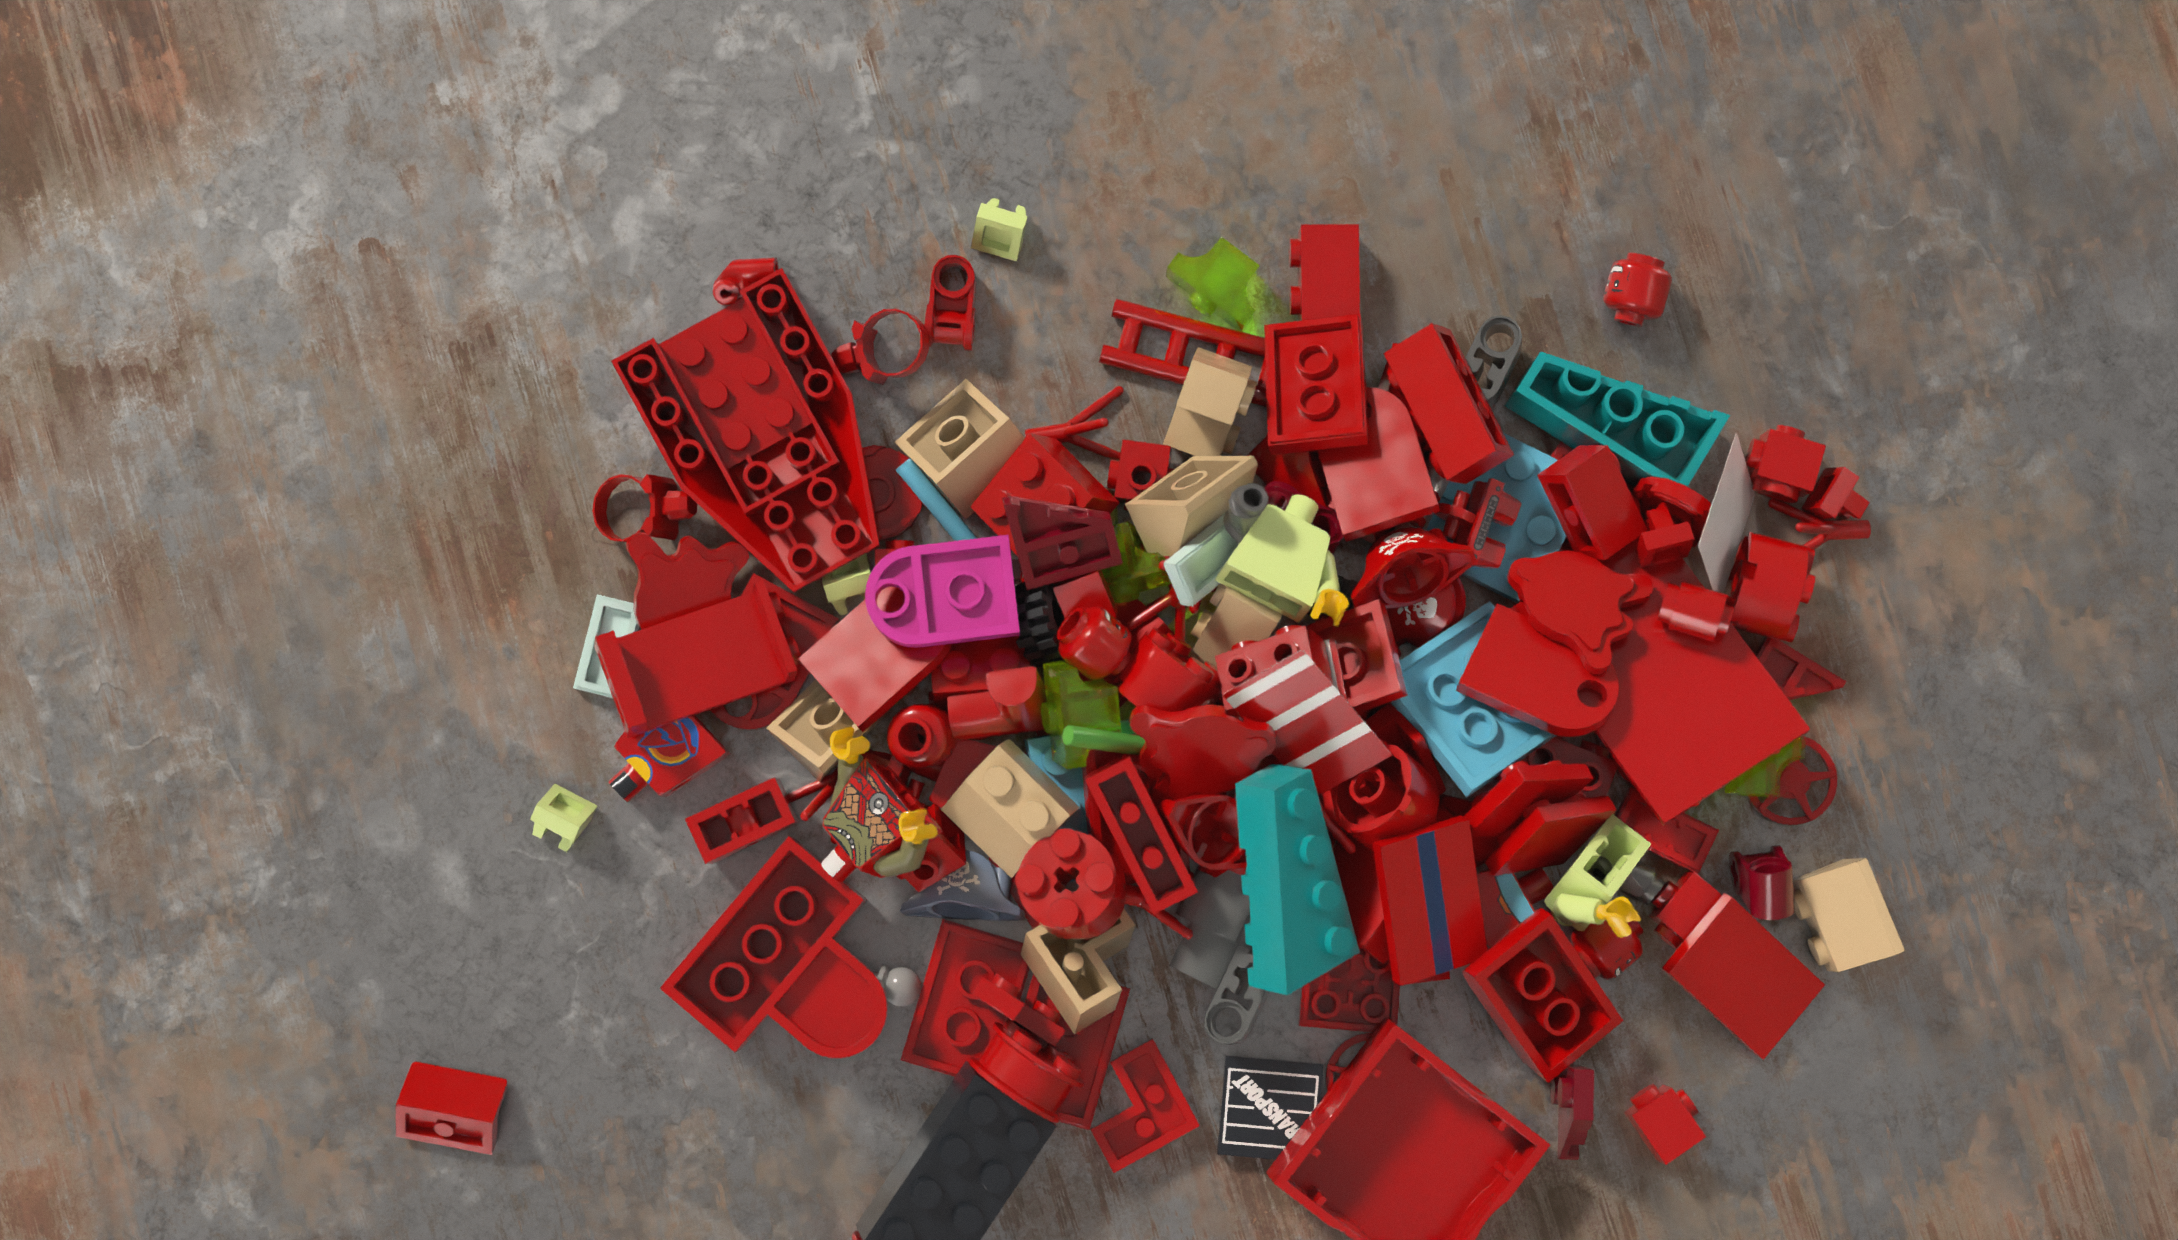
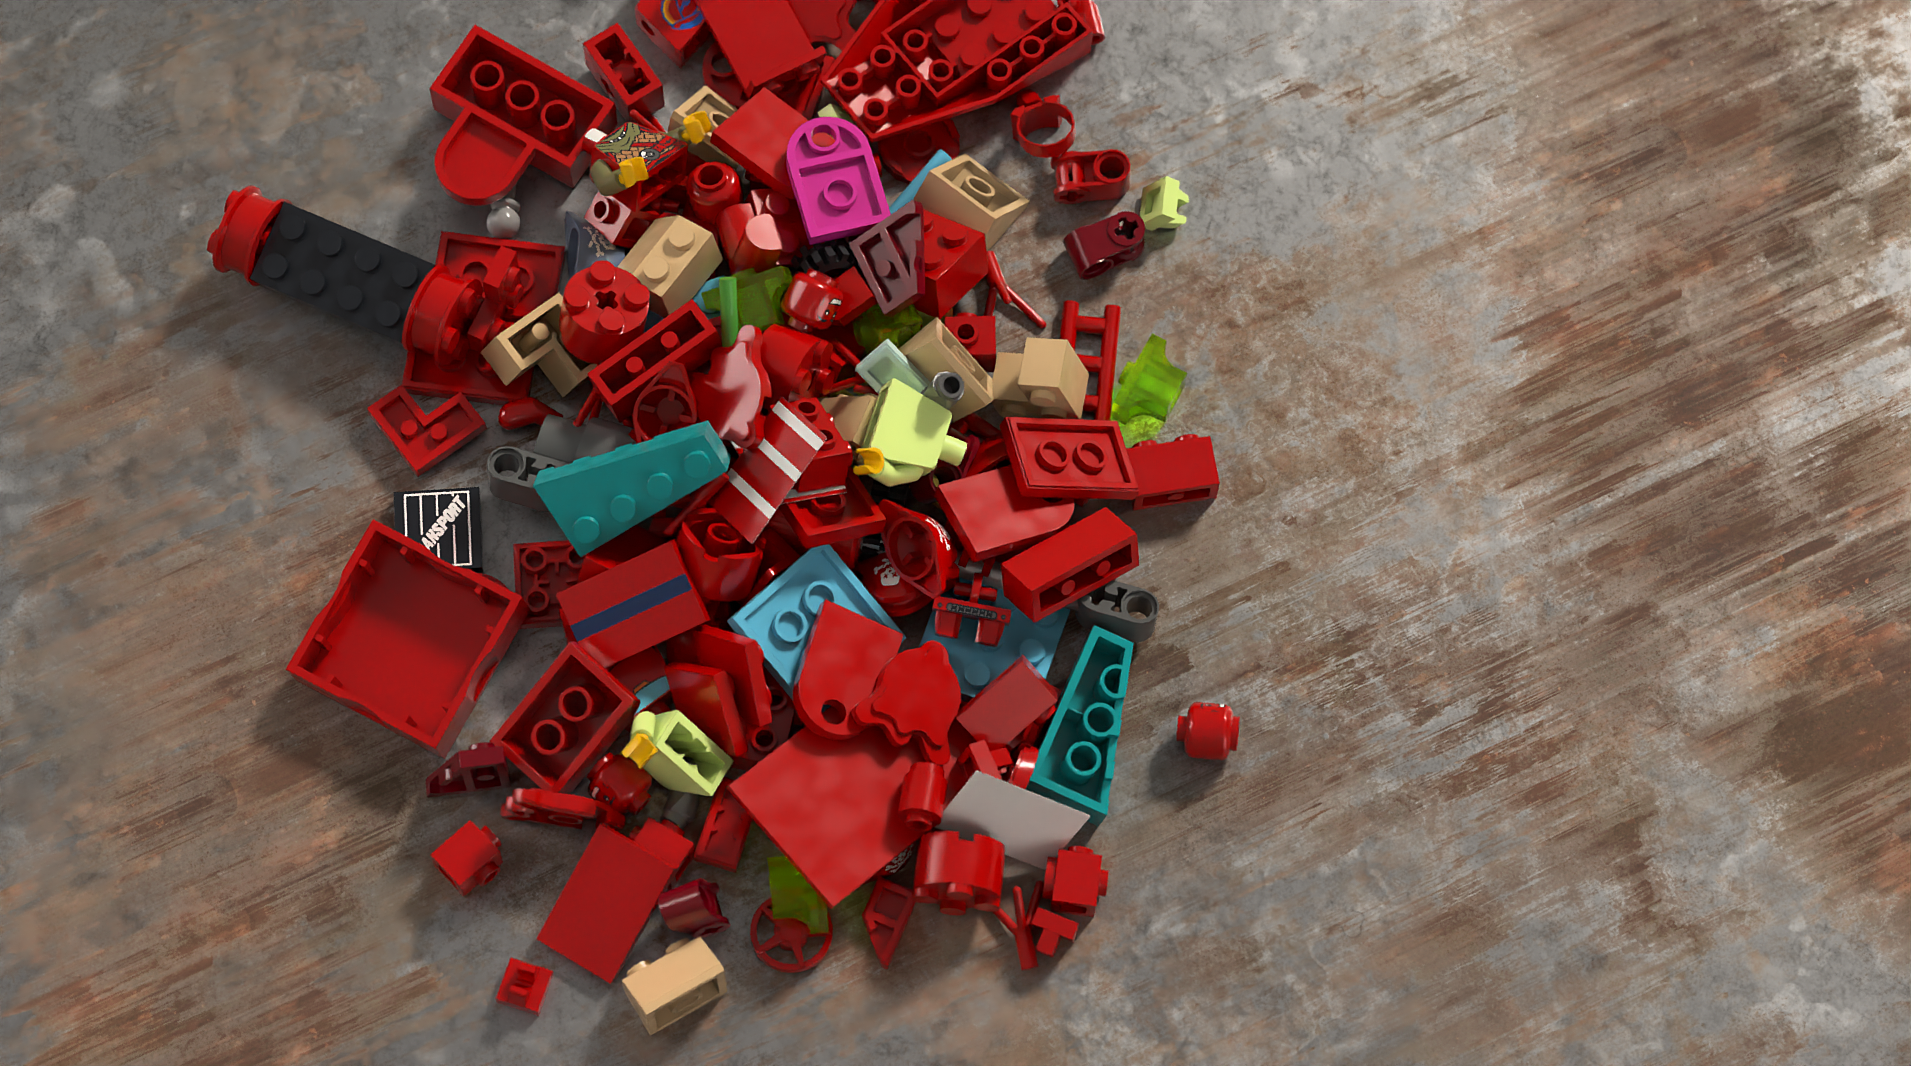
camera: 80 degrees right, 15 degrees down
none -> red tile [496,957,554,1016]
none -> red arm [498,396,564,430]
none -> red tile [500,788,626,831]
none -> dark red piece [1063,211,1145,280]

